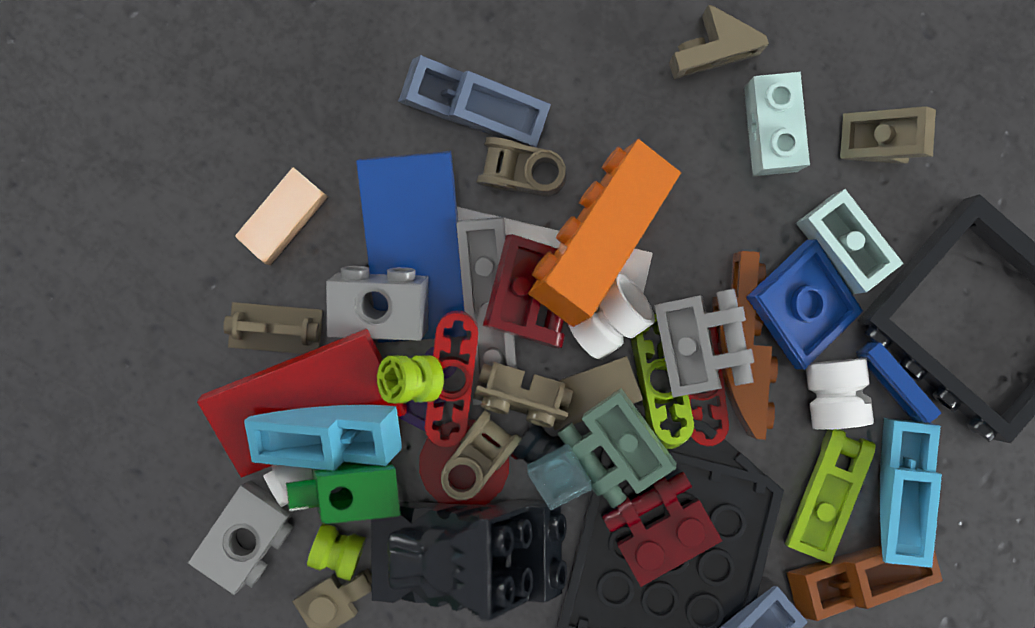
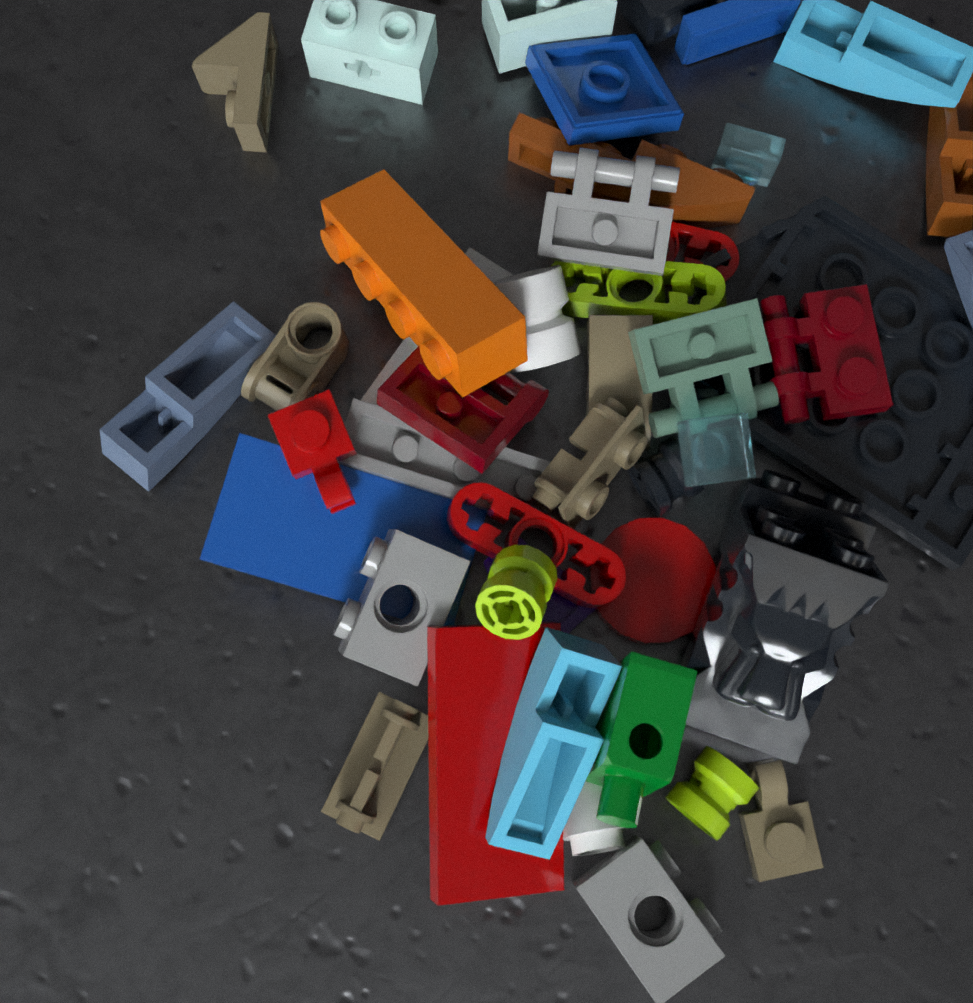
camera: 70 degrees left, 10 degrees down
light nougat slope [235,167,328,266] -> none
dark tan piece [441,409,522,500] -> none
lime plate [785,429,876,564] -> none
white wheel [806,358,874,430] -> none
none -> red plate [268,389,357,514]
none -> clear light blue plate [711,123,786,187]

